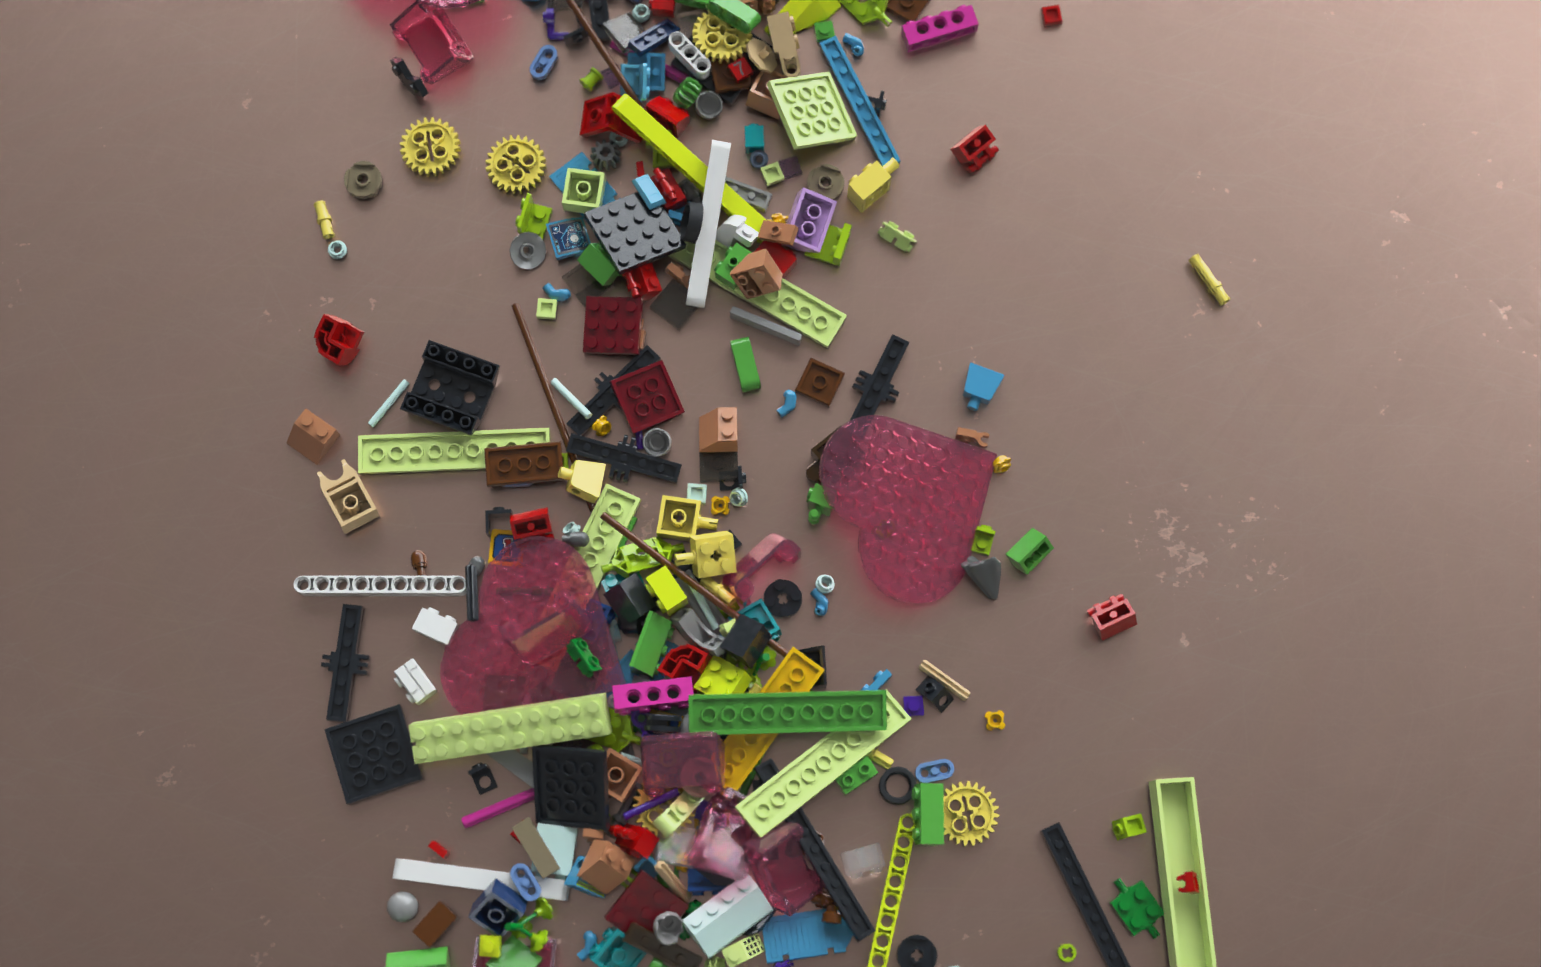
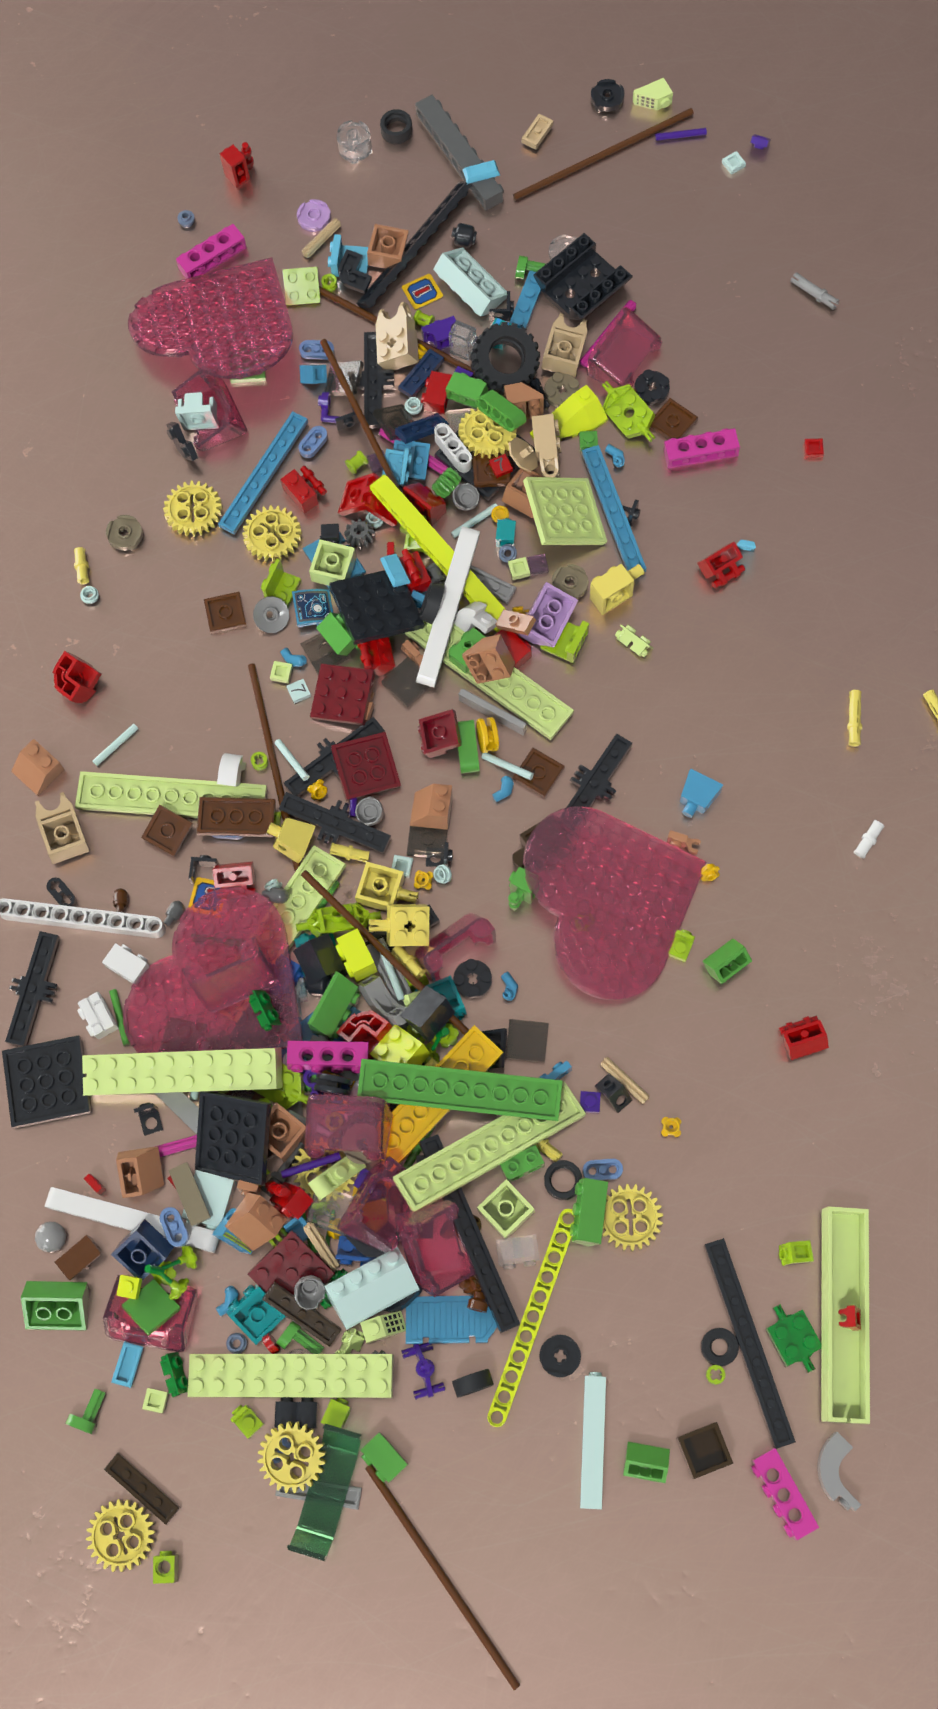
camera: 15 degrees right, 5 degrees down
black slope [400,340,500,435] -> none
black axle [465,565,479,622] -> none
light aqua plate [815,575,835,594] -> none
dark grey hat [961,556,1001,600] -> none
none -> black beam [46,877,77,907]
none -> bright green bar [109,989,131,1047]
none -> nougat slope [116,1146,164,1198]
none -> reddish brown tile [141,805,194,856]
none -> light aqua panel [175,392,219,430]
none -> reddish brown tile [204,592,247,634]
none -> white brick [217,753,246,787]
none -> dark azure plate [218,411,308,535]
none -> lime bush [251,752,269,771]
none -> red brick [280,465,327,514]
none -> light aqua tile [286,679,311,704]
none -> black bracket [320,524,340,544]
none -> light yellow pin [329,842,370,863]
none -> dark red plate [418,709,461,758]
none -> light aqua bar [451,503,498,538]
none -> yellow head [476,717,499,753]
none -> yellowish green brick [477,1179,535,1240]
none -> light aqua bar [482,753,534,780]
none -> yellow plate [491,505,509,523]
none -> clear smoke tile [505,1019,549,1063]
none -> black tyre [701,1328,739,1366]
none -> medium azure tile [737,539,756,552]
none -> light yellow pin [847,690,862,747]
none -> white pin [854,820,885,858]

